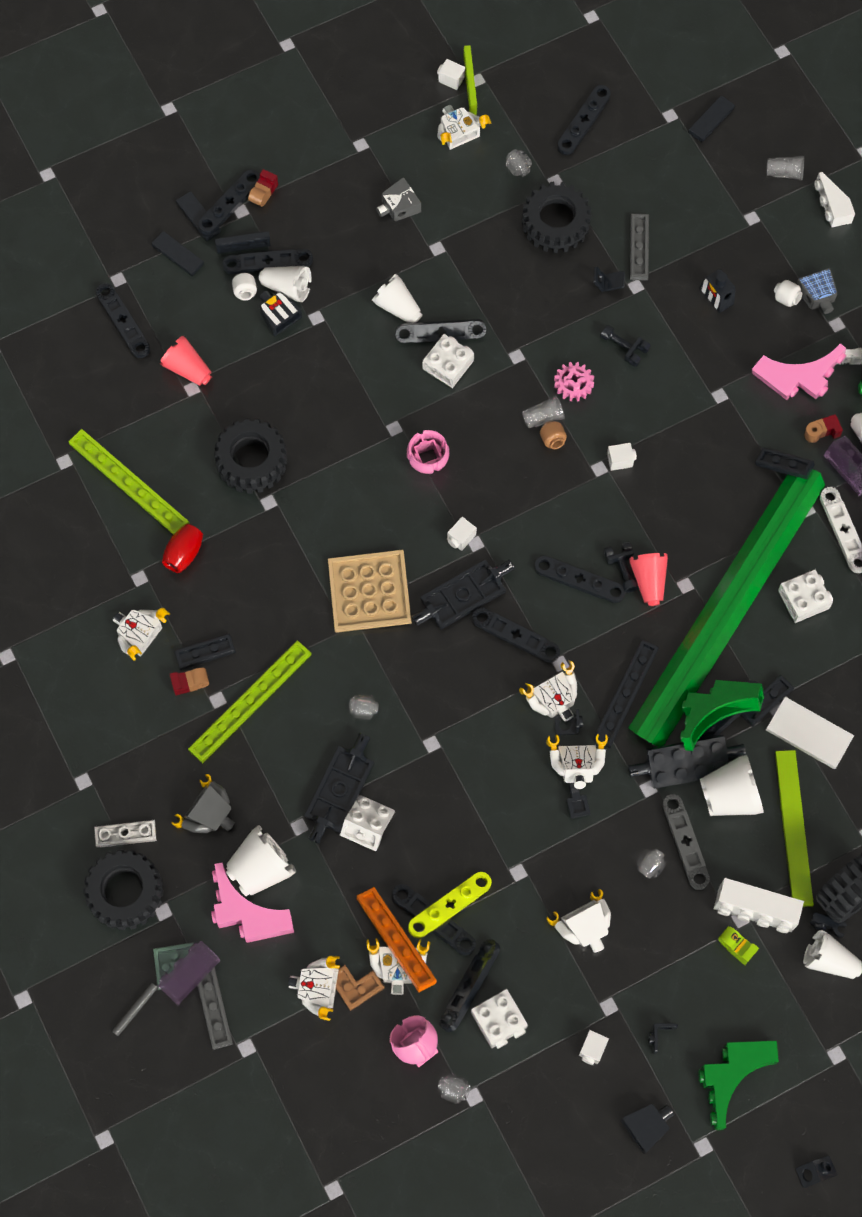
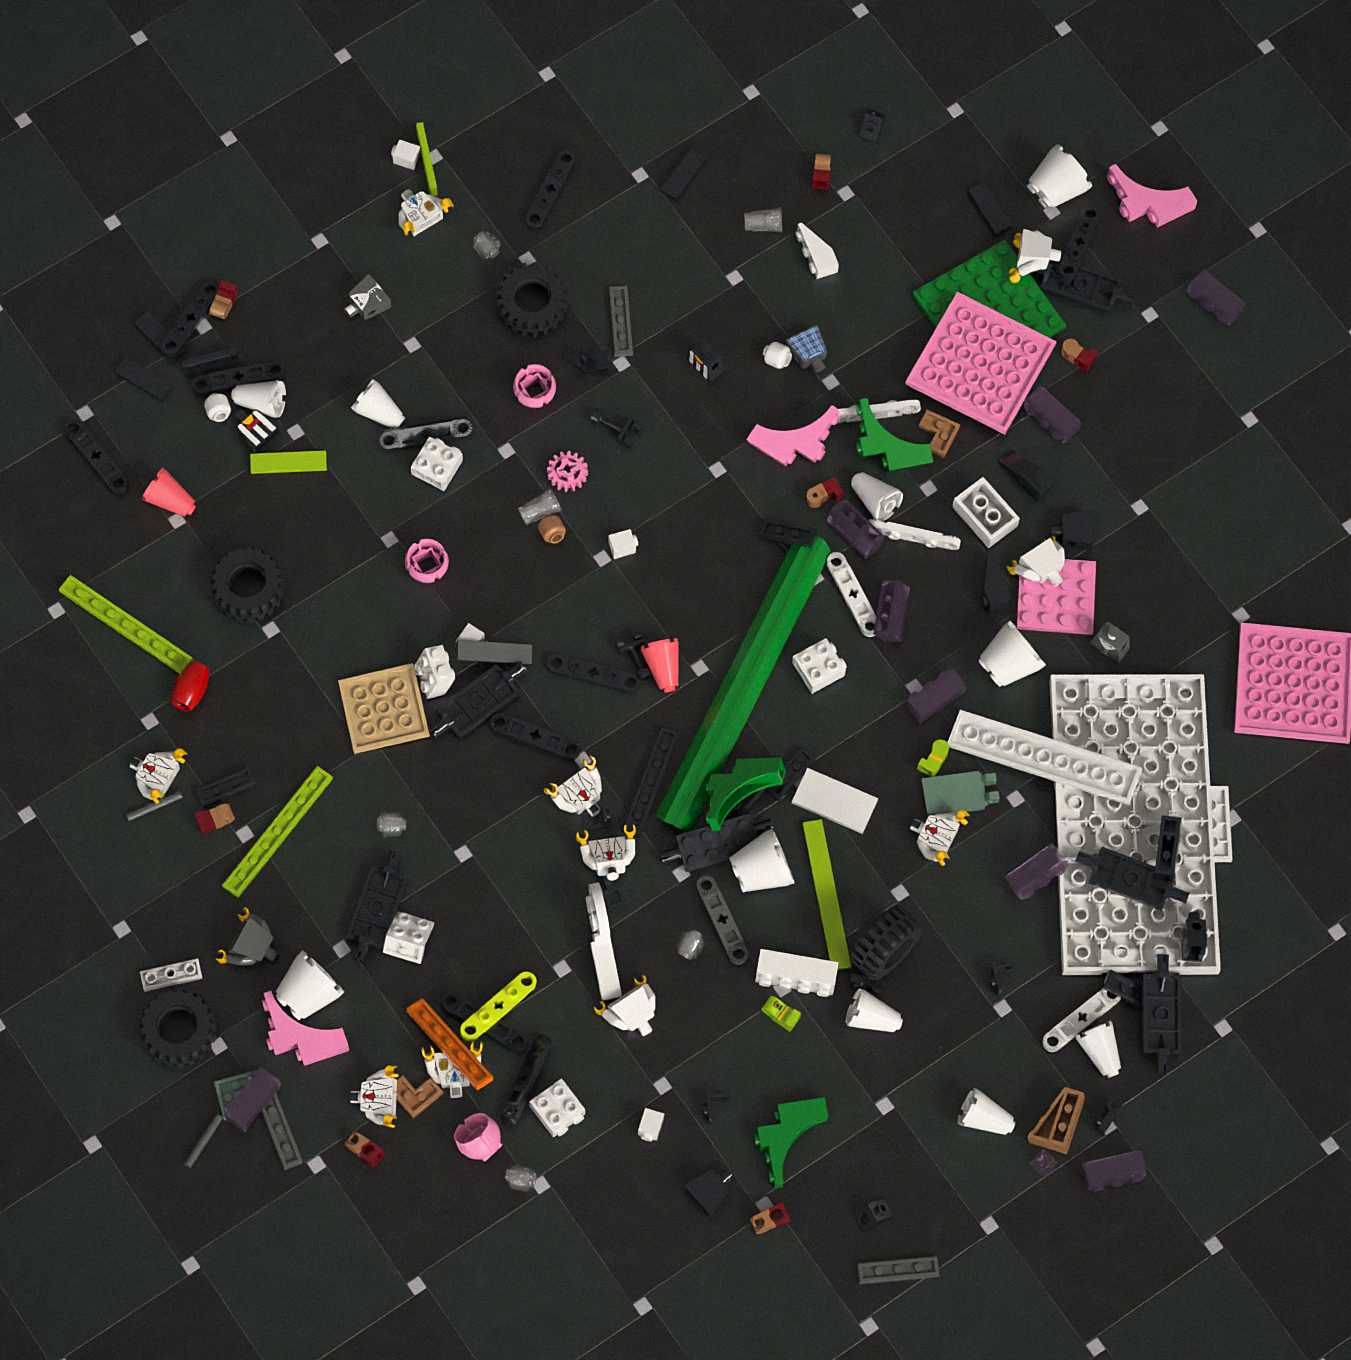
camera: 10 degrees left, 0 degrees up
none -> dark grey bar [126,791,183,821]
none -> lime tile [250,451,327,474]
none -> leg [344,1131,385,1168]
none -> white brick [414,645,455,699]
none -> dark grey tile [456,640,532,665]
none -> bright pink piece [513,364,556,408]
none -> white beam [585,882,622,1001]
none -> leg [750,1202,791,1234]
none -> leg [812,153,831,189]

